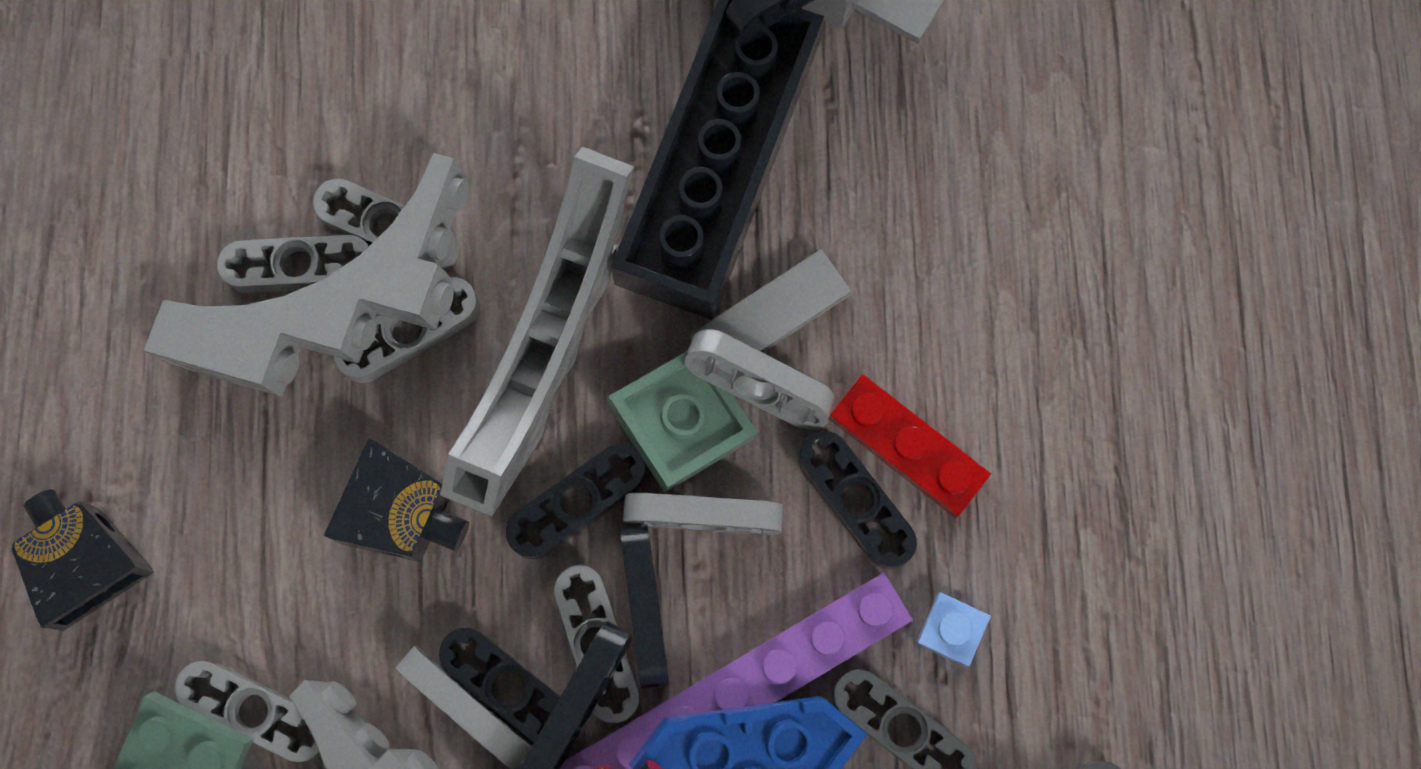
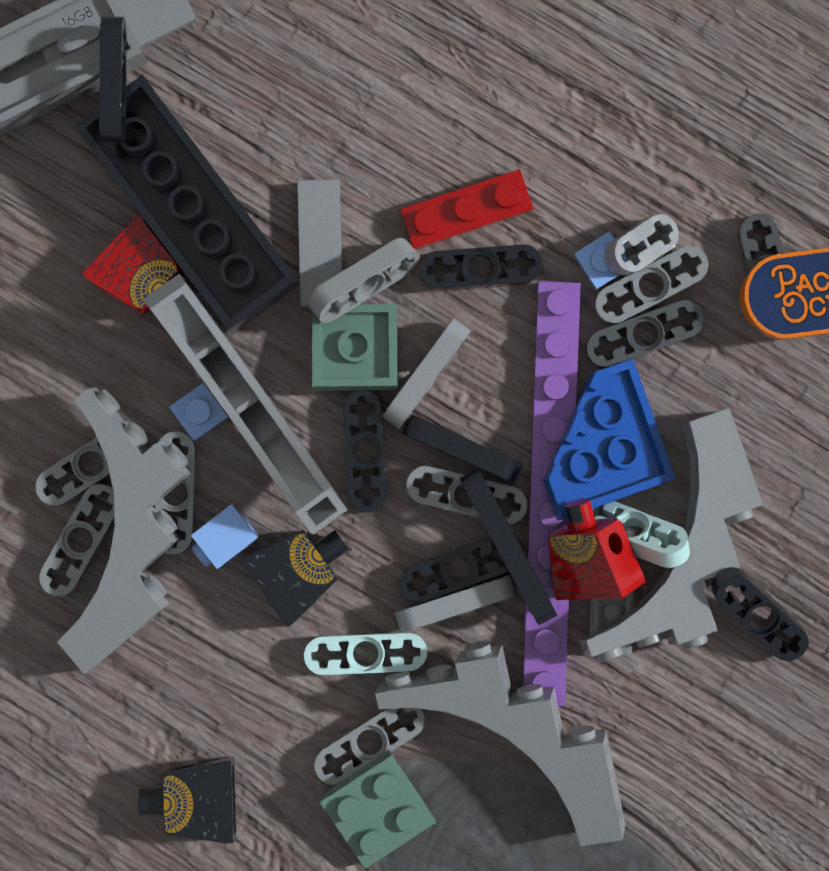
camera: 60 degrees left, 10 degrees up
none -> red torso [82,215,183,316]
none -> light blue plate [169,382,229,442]
none -> light blue brick [191,504,260,569]
none -> light aqua beam [304,632,427,675]
none -> light grey beam [594,246,708,325]
none -> light grey beam [605,214,679,275]

